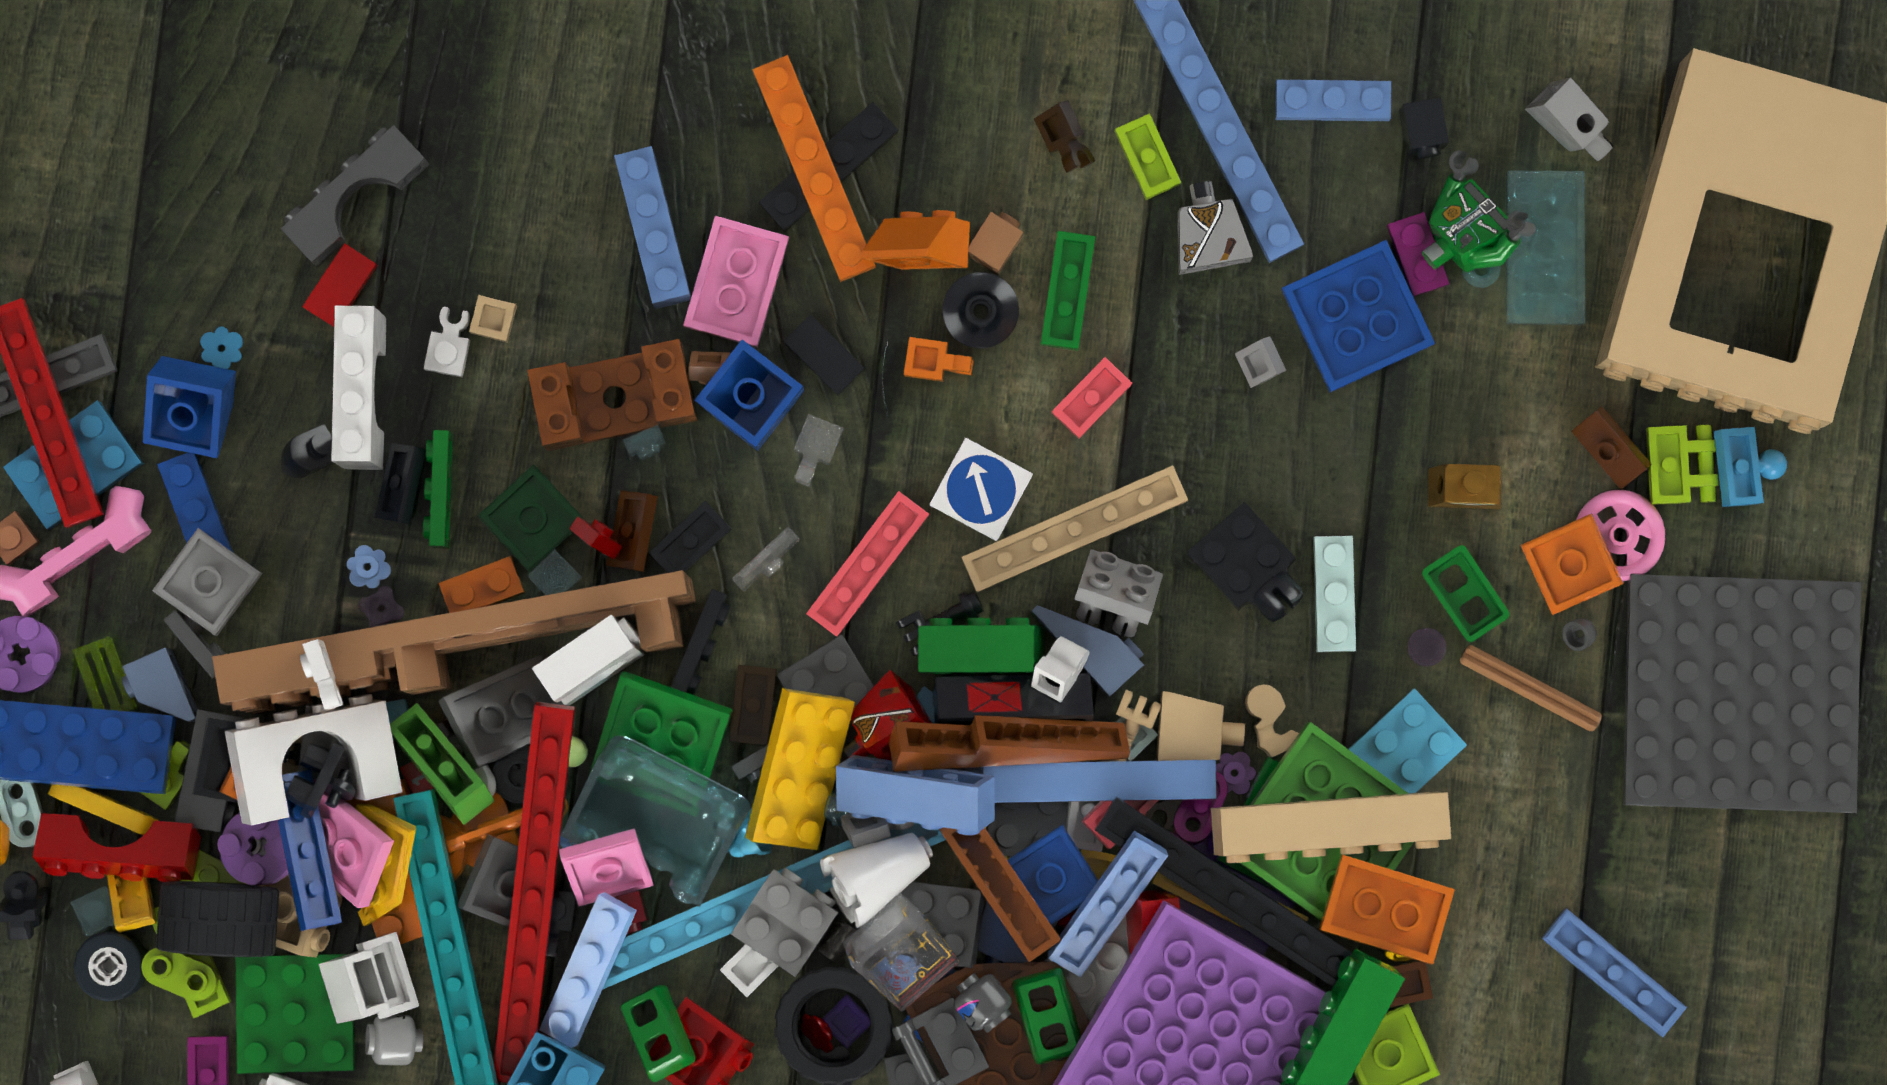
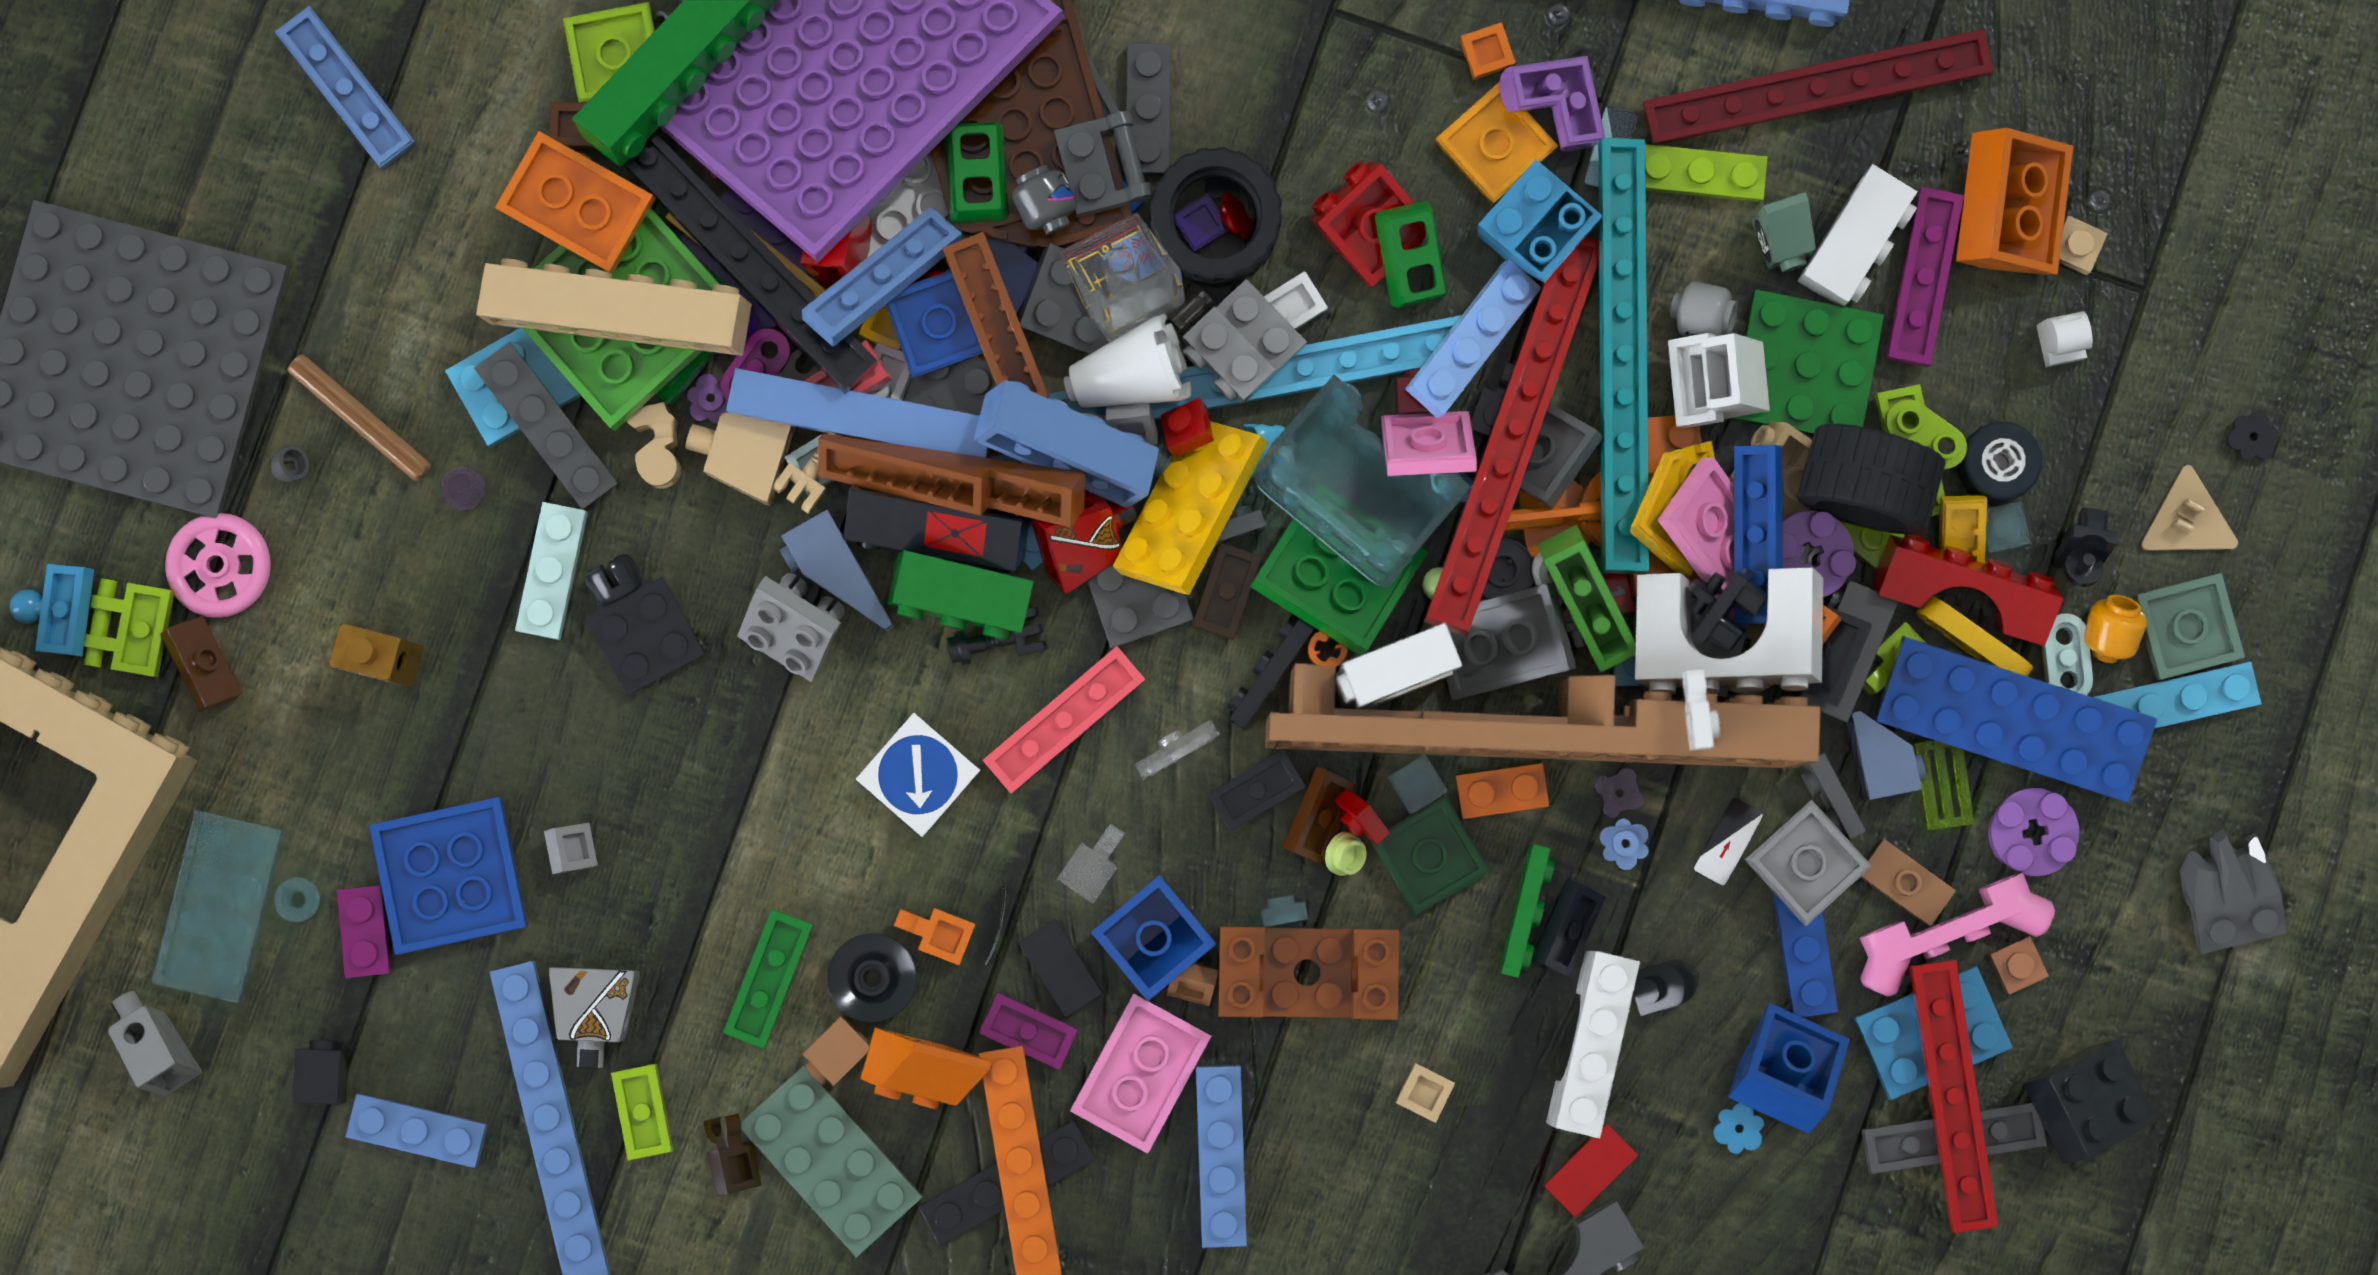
camera: 170 degrees left, 0 degrees up
white plate [423,307,470,378] -> none
tan plate [962,465,1188,593] -> none
white leg [1031,636,1089,702] -> none
coral plate [1051,357,1133,439] -> none
torso [1422,150,1536,272] -> none
green piece [1422,545,1510,642] -> none
orange tile [1521,513,1624,615] -> none
none -> dark grey plate [474,341,618,509]
none -> sand green plate [741,1065,923,1258]
none -> magenta plate [979,993,1078,1070]
none -> red plate [1160,398,1214,458]
none -> orange gear [1307,631,1348,669]
none -> yellowish green plate [1325,832,1367,876]
none -> sticker [1694,798,1763,885]
none -> medium nougat plate [1860,839,1956,926]

